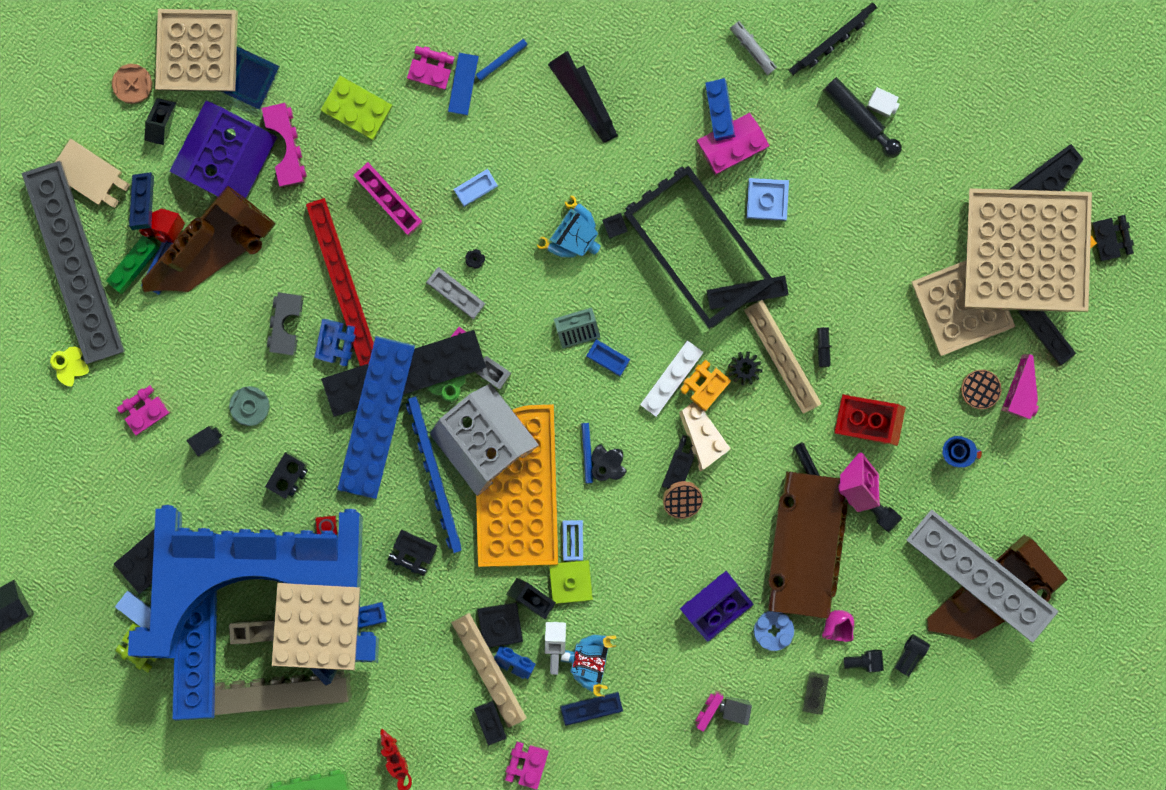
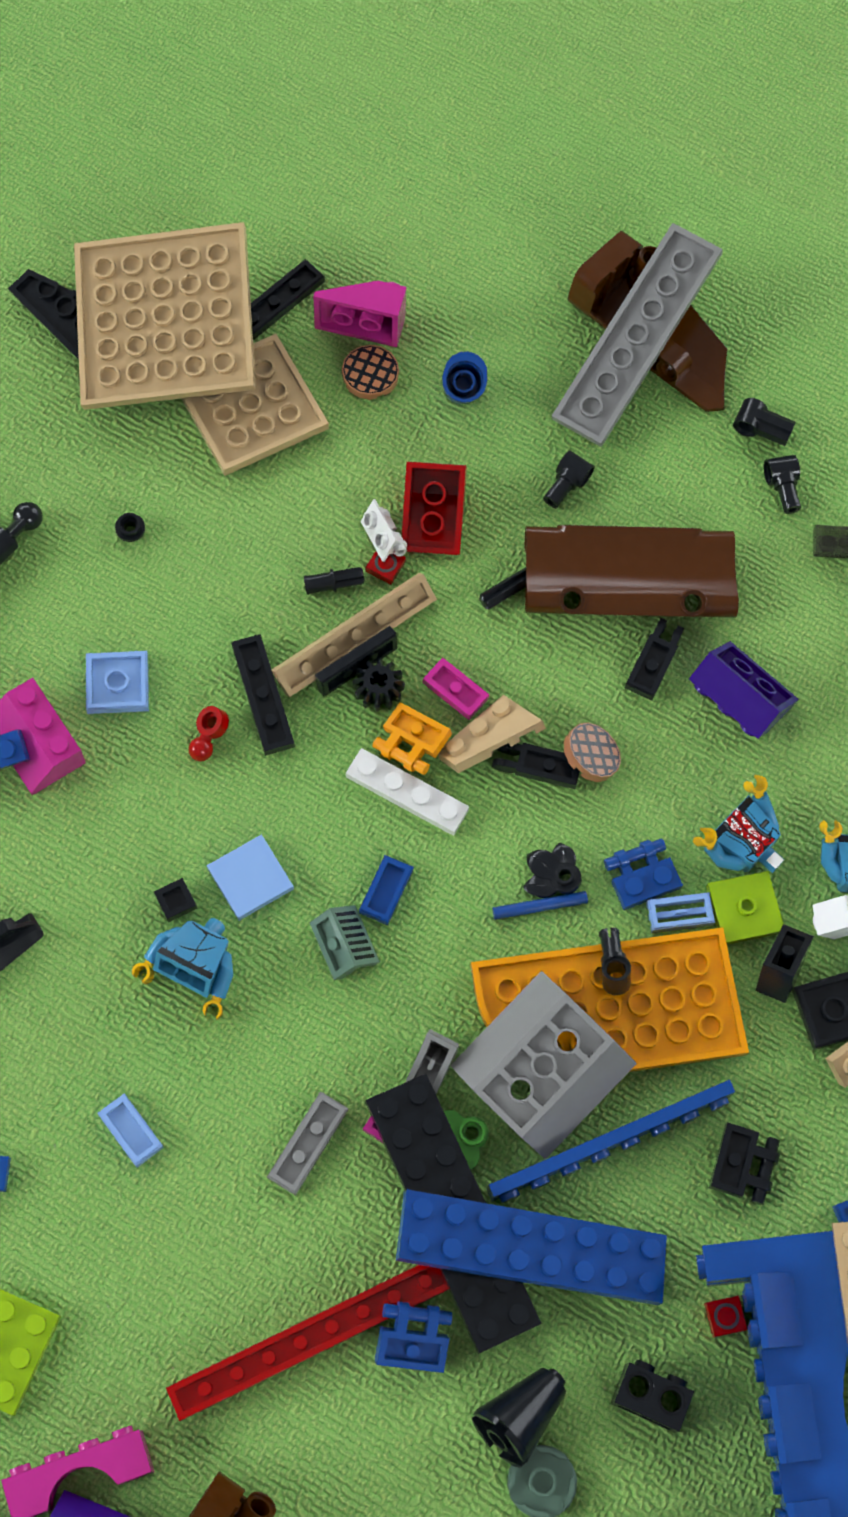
camera: 105 degrees left, 20 degrees down
dark grey arch [267,292,304,356] -> none
dark pink brick [353,162,423,236] -> none
black plate [465,249,485,269] -> none
black door [624,166,774,331] -> none
medium blue plate [754,611,794,651] -> none
dark pink hair [822,610,854,642] -> none
dark pink slope [838,452,880,512] -> none
black plate [1091,215,1134,261] -> none
none -> black plate [115,513,145,542]
none -> red plate [188,706,229,762]
none -> light blue tile [207,834,294,921]
none -> black tile [315,626,398,696]
none -> white hinge [361,499,407,562]
none -> red tile [365,551,406,585]
none -> dark pink plate [423,657,489,720]
none -> black cone [472,1368,566,1468]
none -> black pin [599,927,631,995]
none -> blue plate [604,838,683,910]
none -> black hinge [625,618,684,700]
none -> torso [693,775,785,873]

